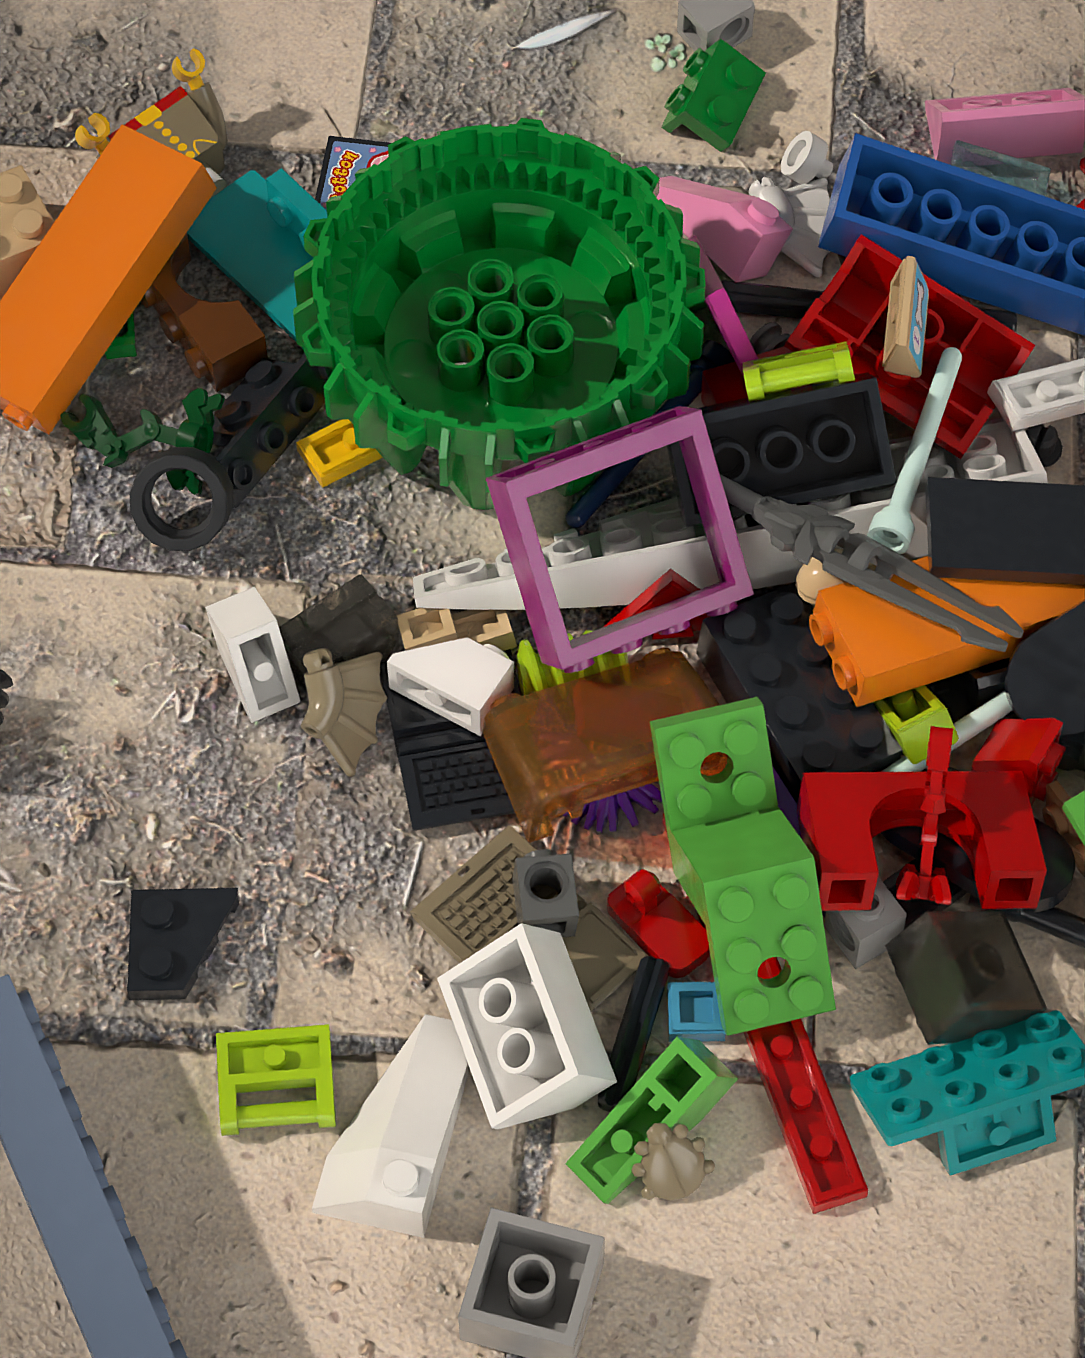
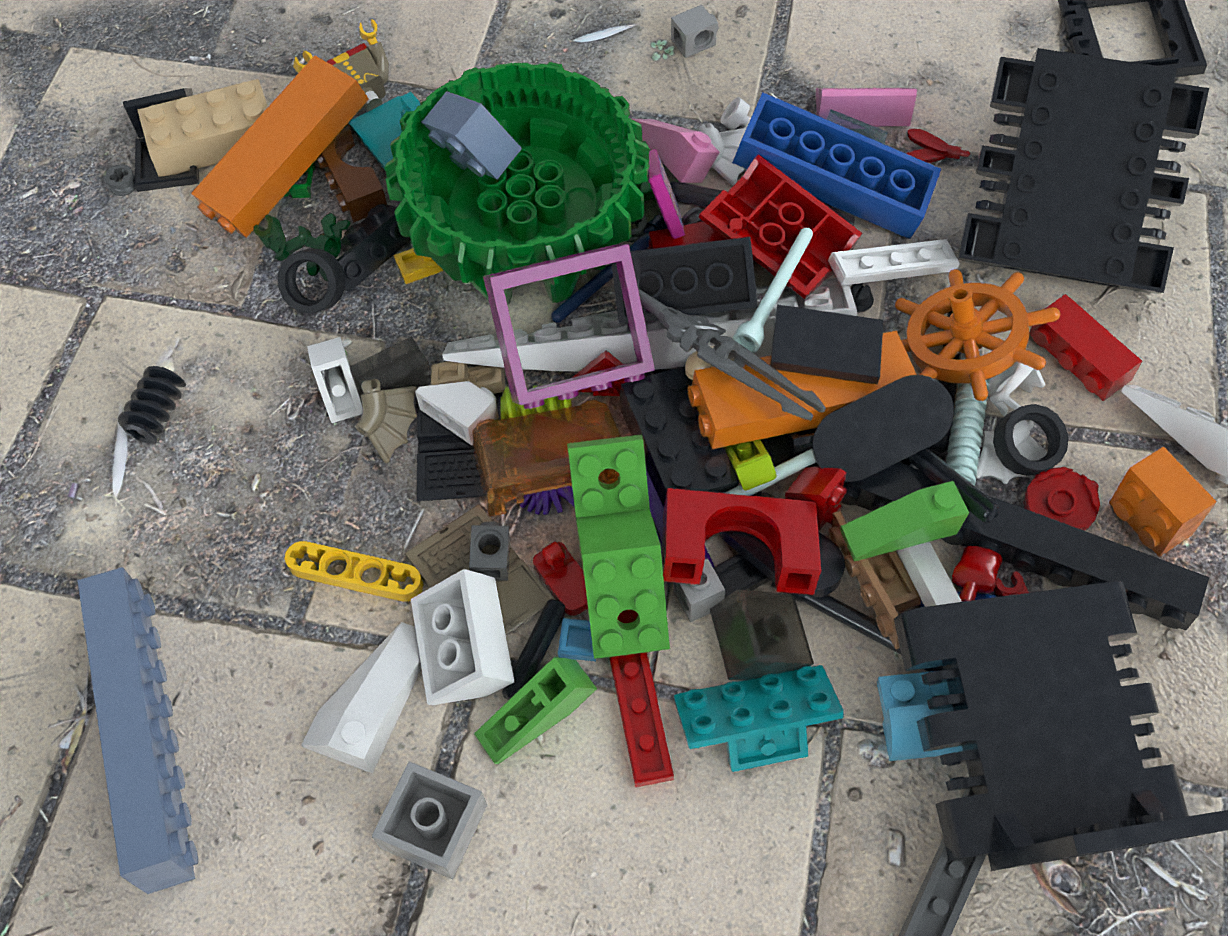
camera: 10 degrees right, 0 degrees up
black wing [127,888,240,1000] -> none
lime plate [216,1024,336,1136] -> none
dark tan piece [631,1123,715,1201] -> none
green bracket [661,38,766,152] -> none
lime plate [743,341,855,402] -> none
tan slope [882,256,929,378] -> none
red piece [896,726,953,905] -> none
none -> yellow beam [284,541,424,602]
none -> sand blue brick [422,91,522,179]

